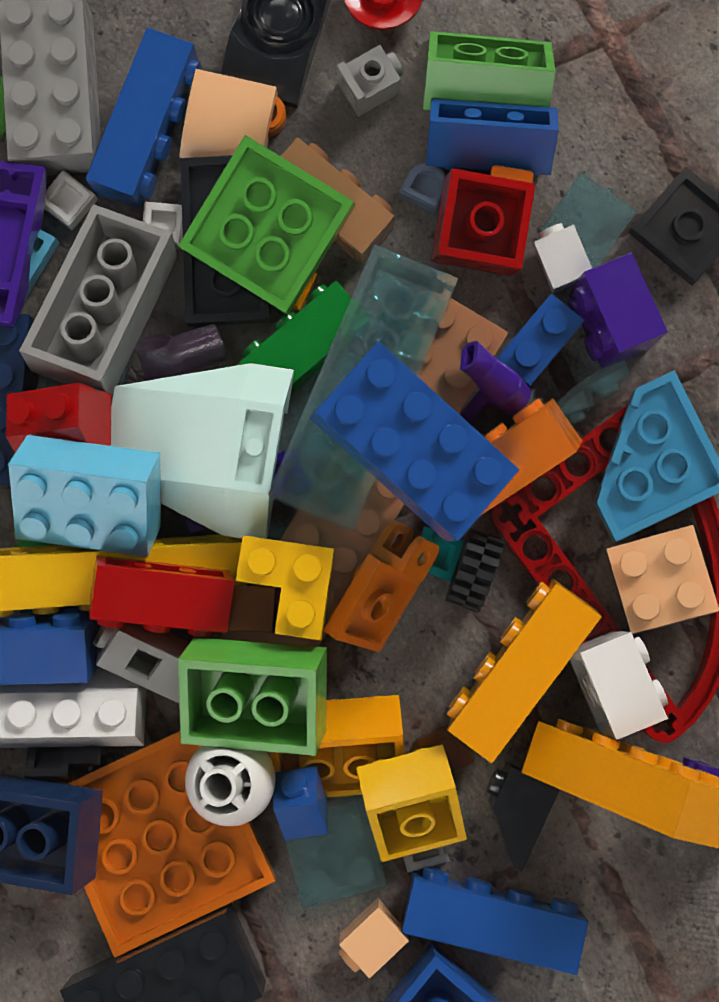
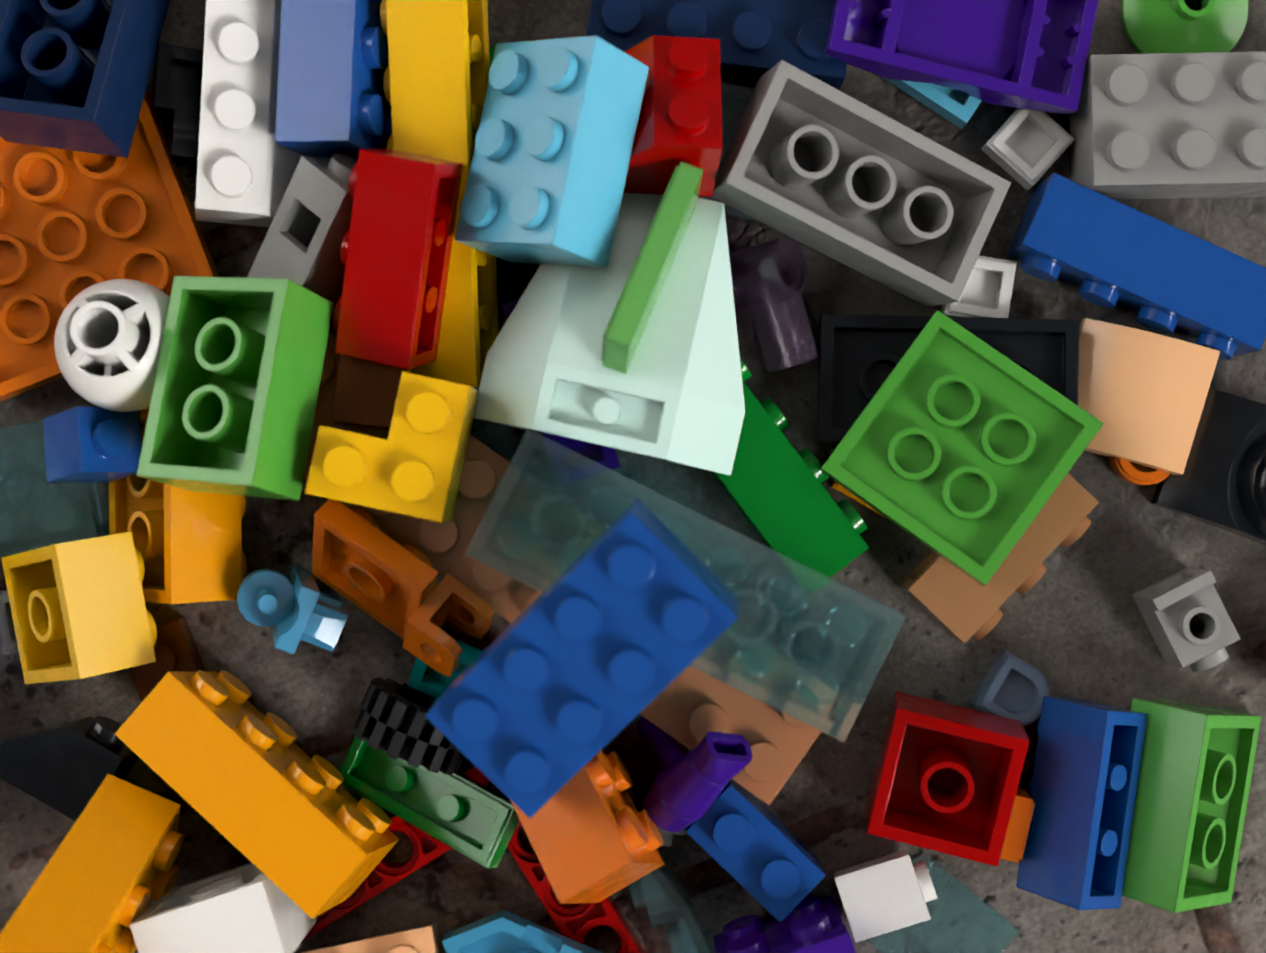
camera: 90 degrees right, 5 degrees up
none -> dark azure hips [237,565,348,655]
none -> green tile [339,736,519,869]
none -> bright green tile [601,162,703,374]

